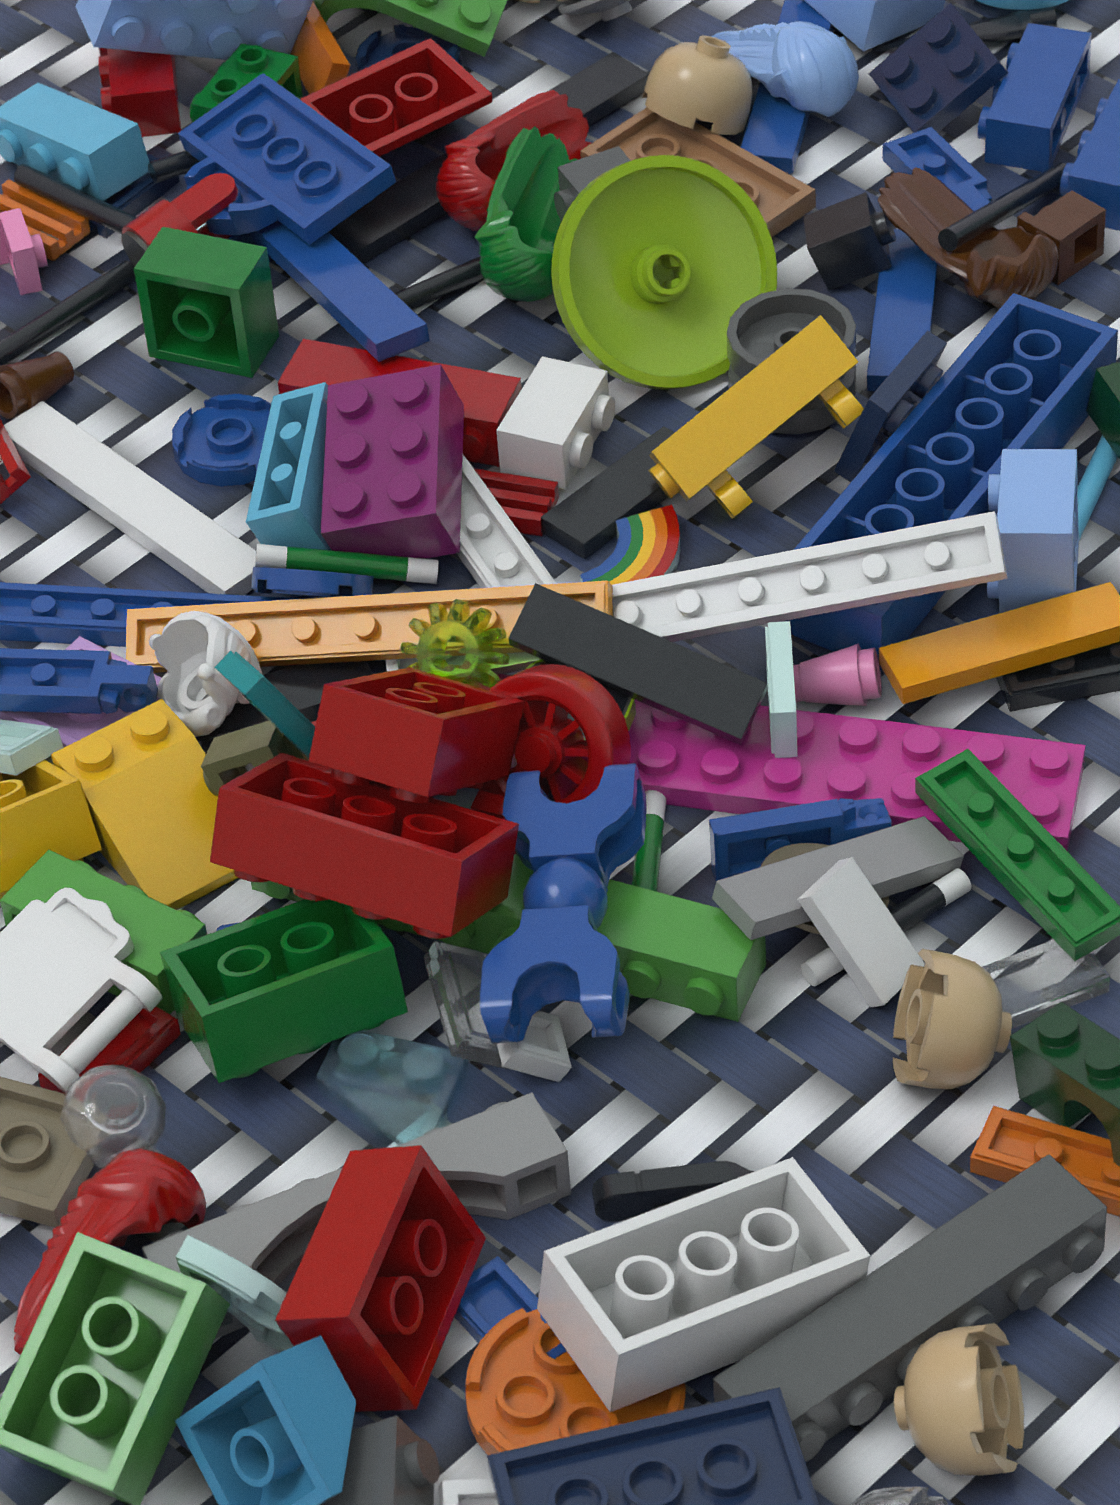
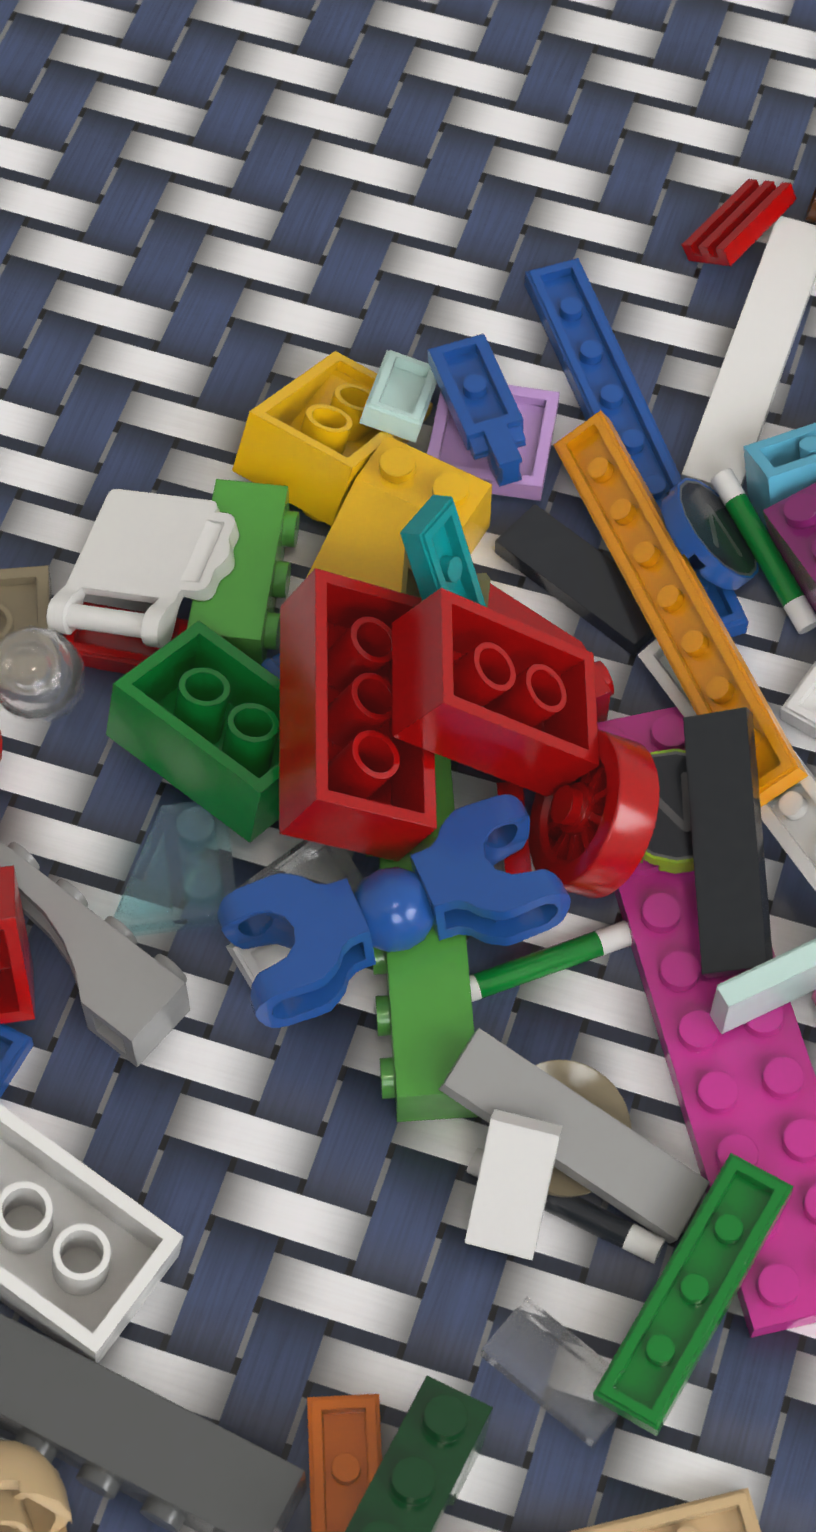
camera: 60 degrees right, 15 degrees up
white hair [149,611,262,737] -> none
clear neon green gear [400,599,510,688] -> none
black piece [592,1161,755,1222] -> none
blue hinge [709,798,891,882] -> none
tan cylinder [893,949,1012,1089] -> none

